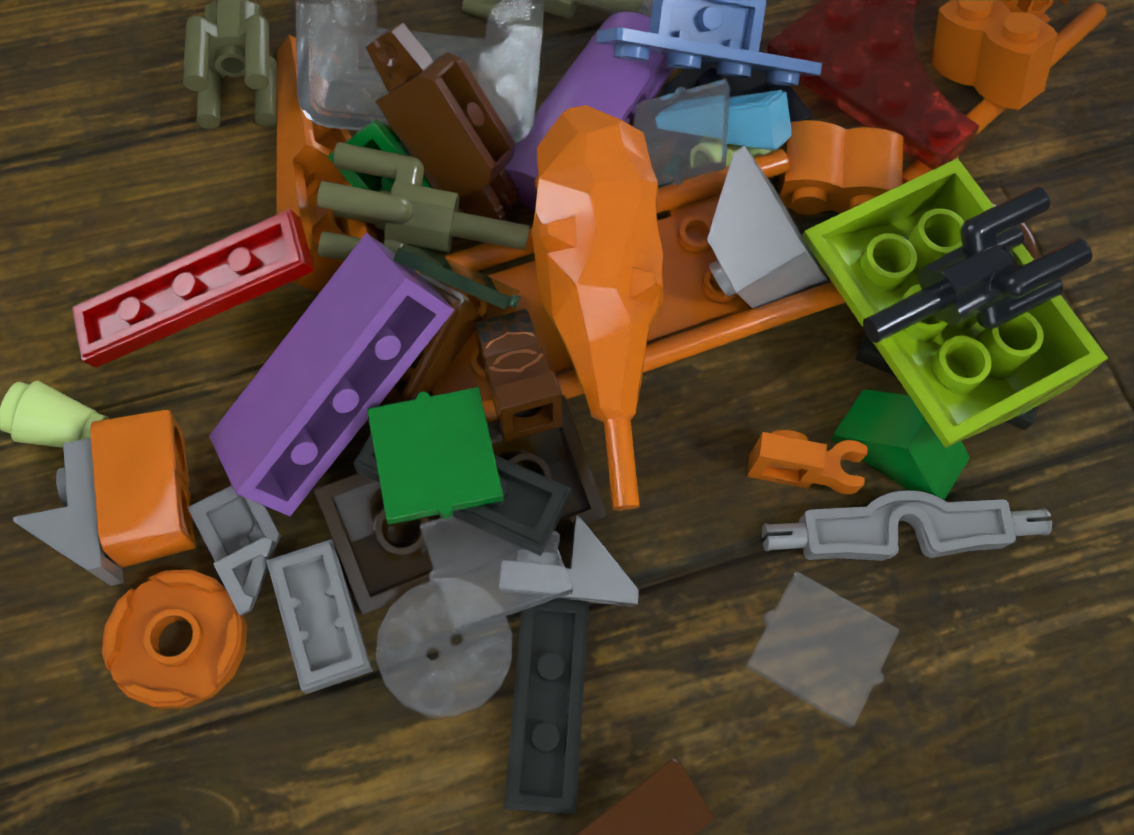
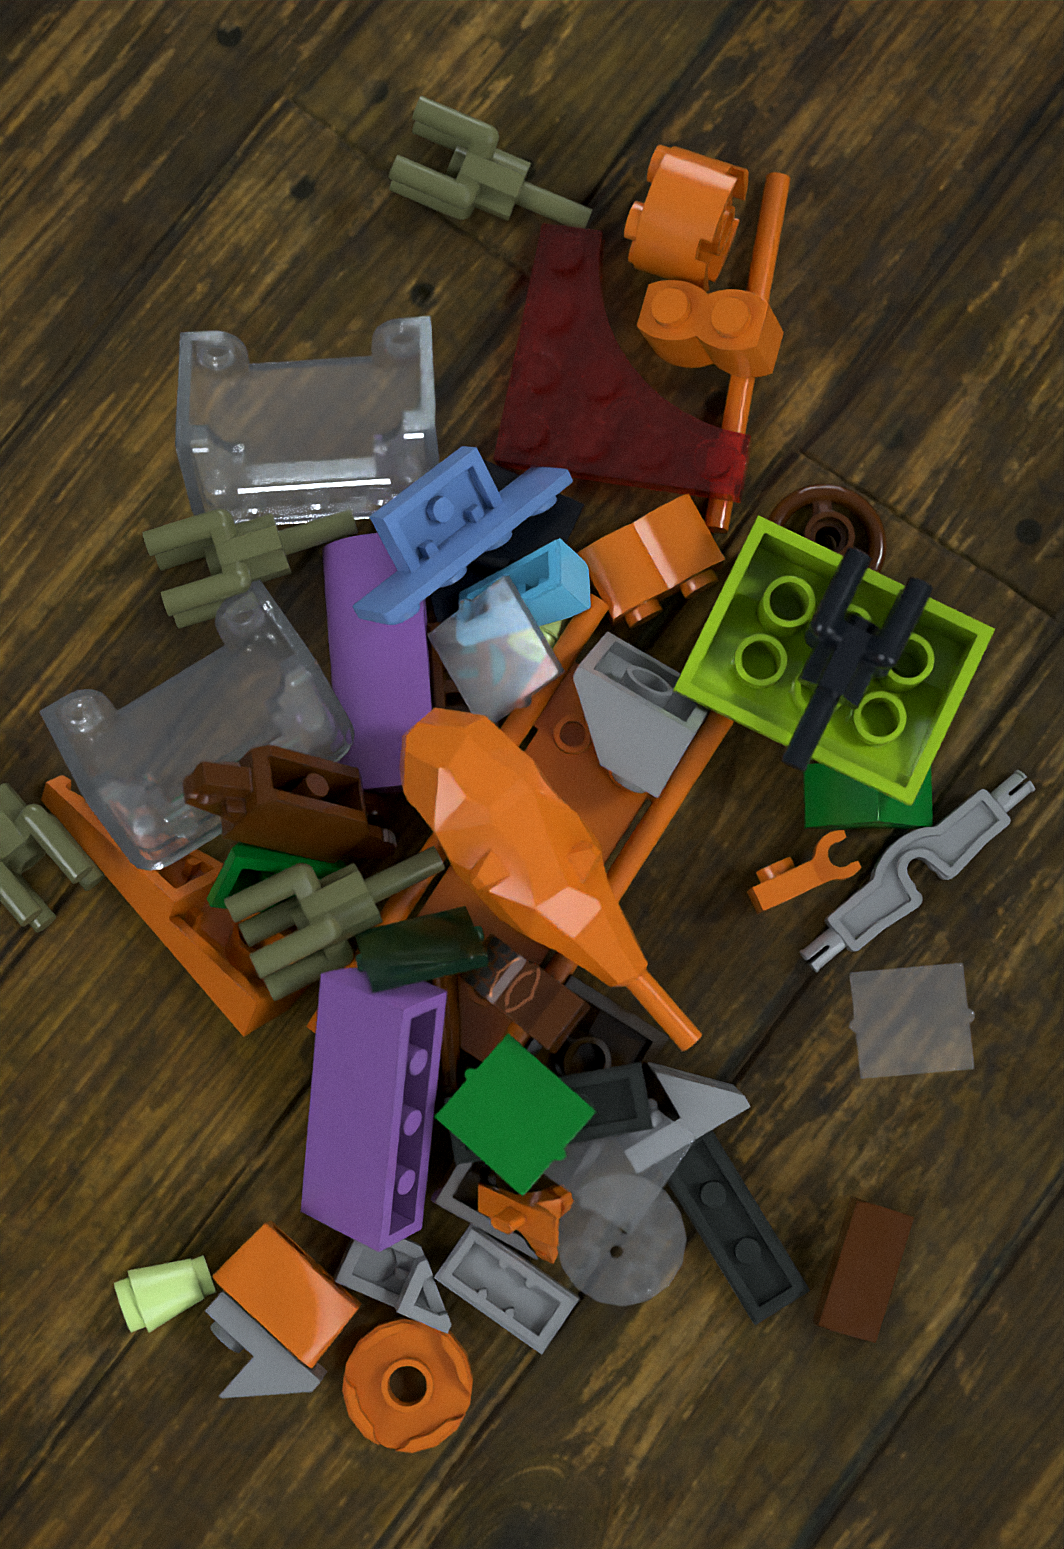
camera: 25 degrees left, 15 degrees up
red tile [72,209,315,368] -> none
none -> orange piece [478,1183,574,1264]

